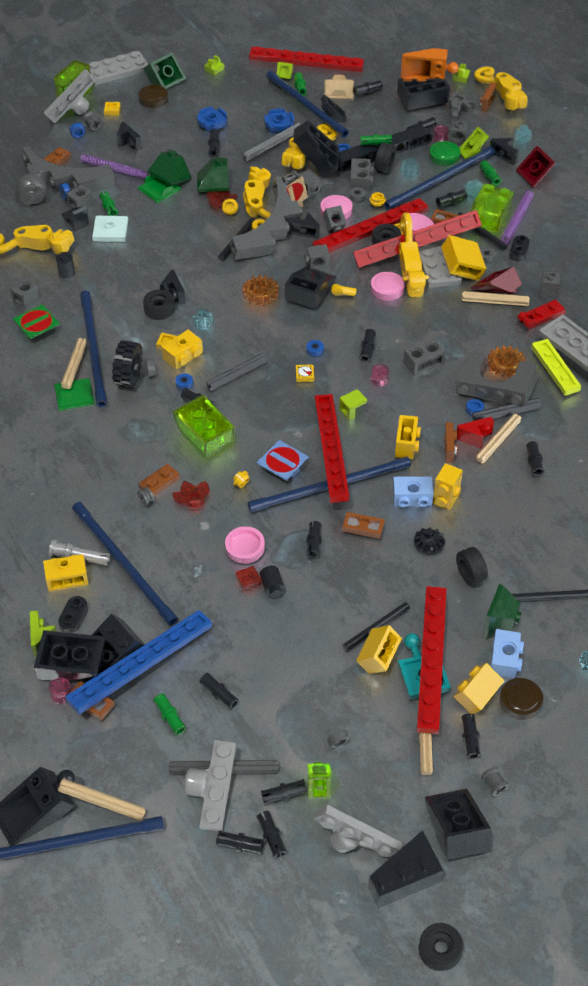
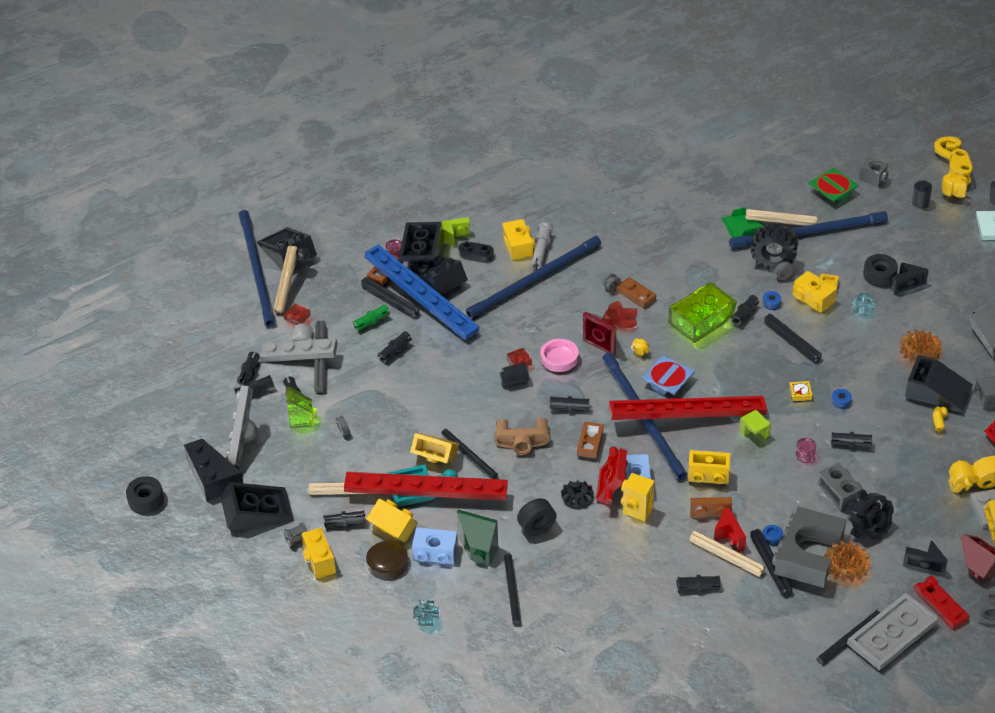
camera: 90 degrees right, 5 degrees down
bright pink piece [371,272,405,301] -> none
tan axle [462,291,529,306] -> none
neon yellow plate [531,339,581,396] -> none
none -> clear red plate [284,304,310,325]
none -> yellow brick [301,527,336,579]
none -> black axle [361,277,420,318]
none -> medium nougat connector [494,417,550,455]
none -> dark red slope [583,312,617,356]
none -> red plate [596,447,628,504]
none -> black piece [846,489,894,539]
none -> black slope [903,540,948,576]

